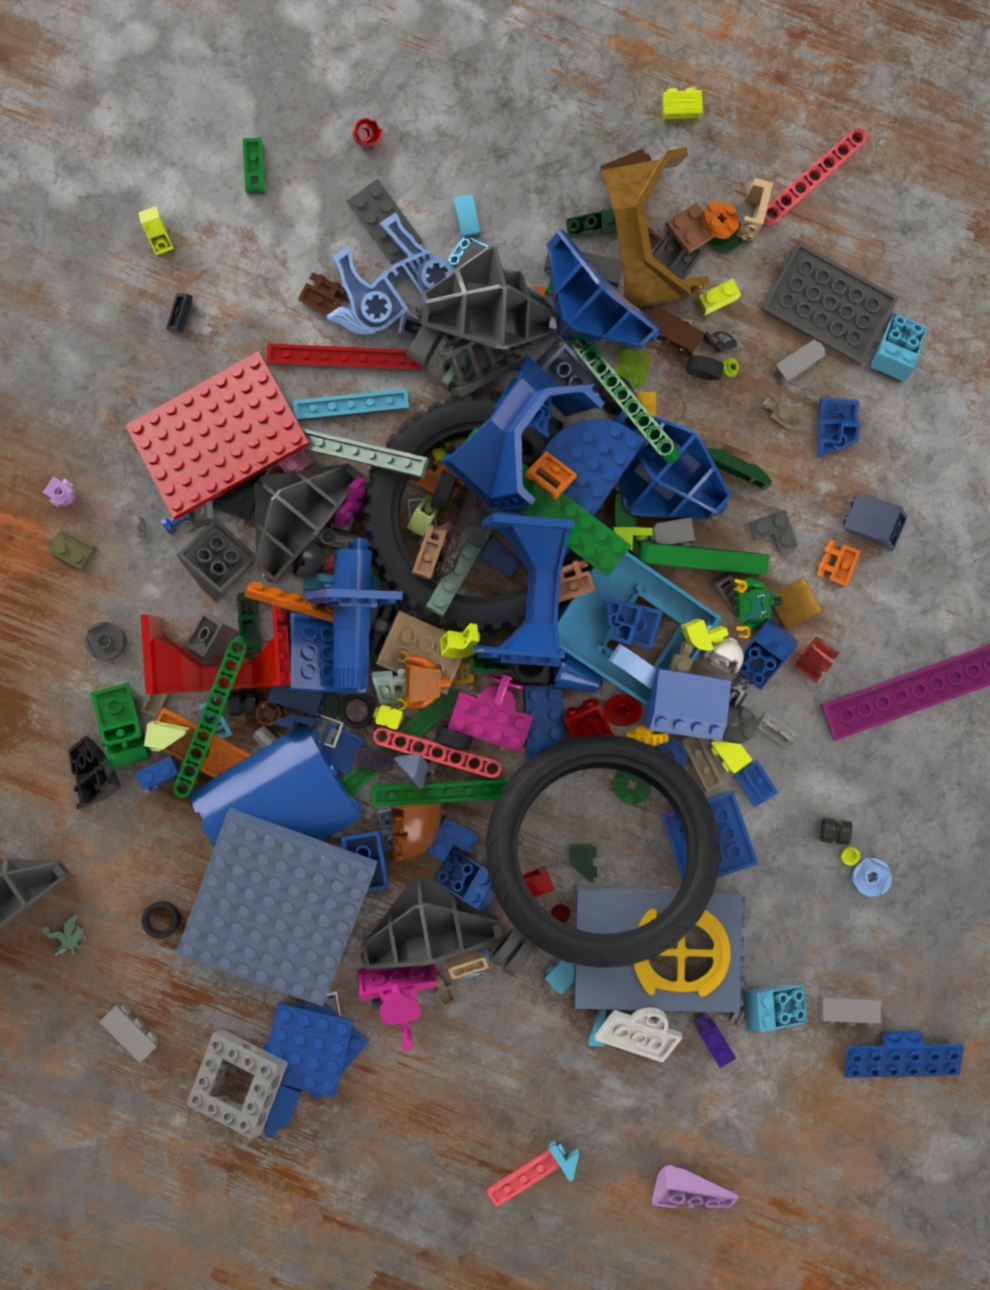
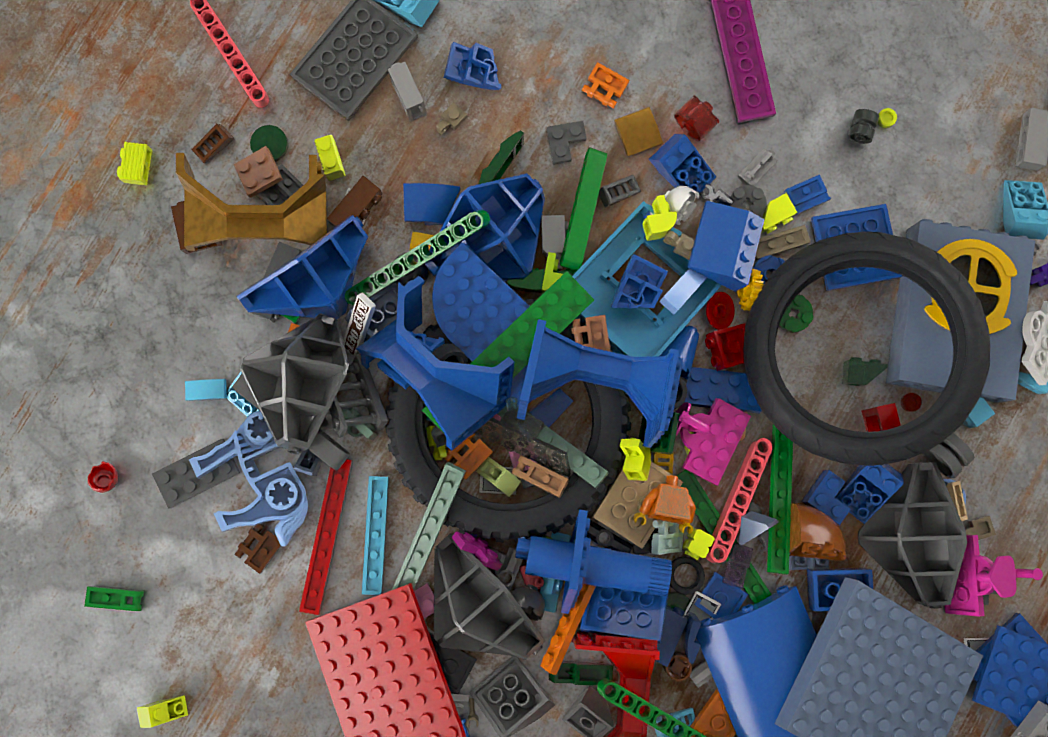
camera: 85 degrees left, 5 degrees down
black plate [166,293,193,333] -> none
black wheel [228,690,259,716] -> none
black tyre [430,472,457,512] -> none
black tyre [435,725,473,751] -> none
orange plate [524,451,577,500] -> none
dark green slope [566,208,617,238] -> none
clear neon green plate [617,349,651,387] -> none
black tyre [686,355,724,381] -> none
orange plate [701,201,739,239] -> none
black piece [703,331,737,353] -> none
lime plate [722,358,739,377] -> none
green torso [733,578,781,638] -> none
tan panel [737,178,773,241] -> none
dark blue slope [843,492,908,551] -> none
light blue plate [852,858,892,897] -> none
none -> reddish brown slope [191,123,234,164]
none -> tile [343,293,376,358]
none -> blue slope [403,183,460,226]

